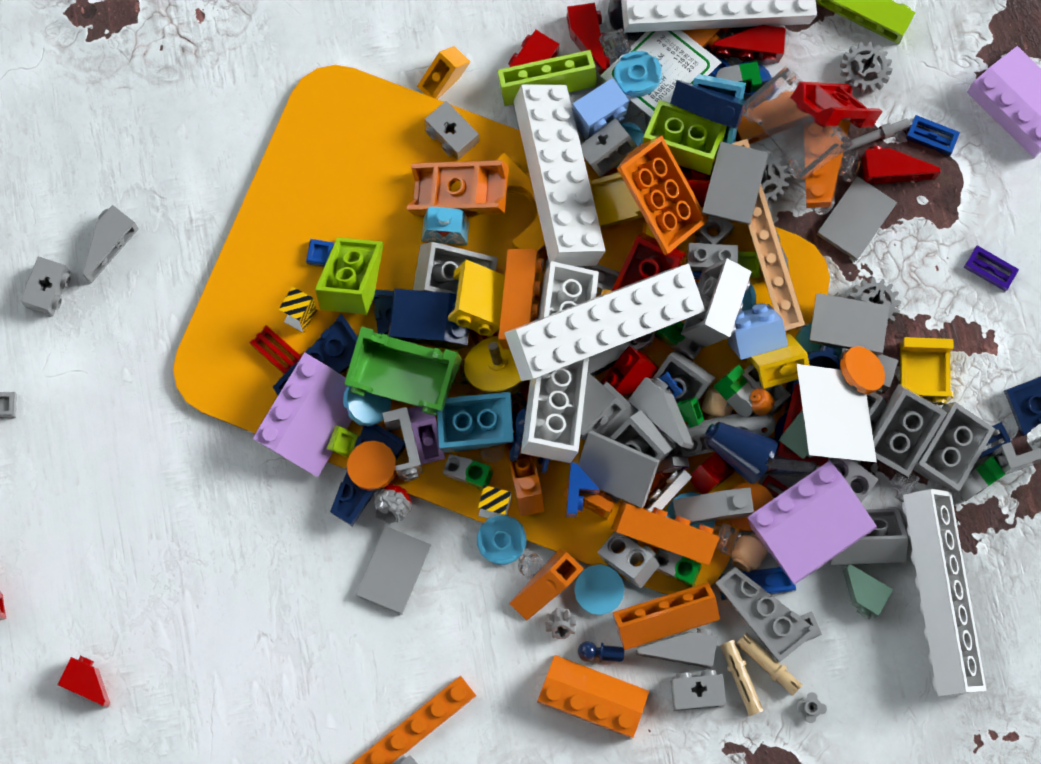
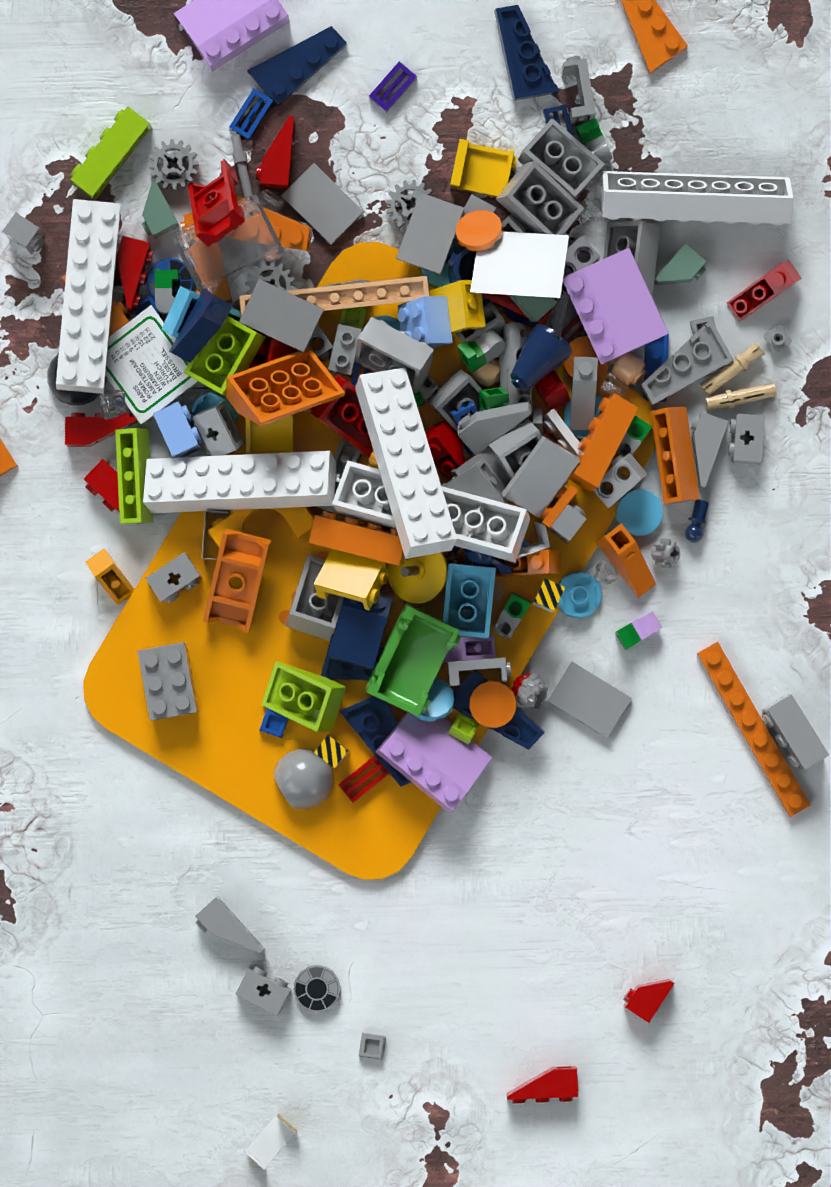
camera: 75 degrees left, 10 degrees up
medium azure torso [421,207,469,245] -> none
orange slope [537,655,649,739] -> none
blue slope [566,462,600,518] -> none
medium azure tile [614,51,662,97] -> none
orange piece [750,388,775,415] -> none
none -> light grey brick [137,642,199,721]
none -> sand green slope [141,181,179,239]
none -> white sticker [202,510,229,561]
none -> dark blue wing [247,26,347,107]
none -> light grey cylinder [273,749,333,809]
none -> tile [293,965,341,1013]
none -> white sticker [500,521,550,562]
none -> light grey brick [549,504,587,544]
none -> leg [615,611,662,650]
none -> red slope [727,260,802,322]

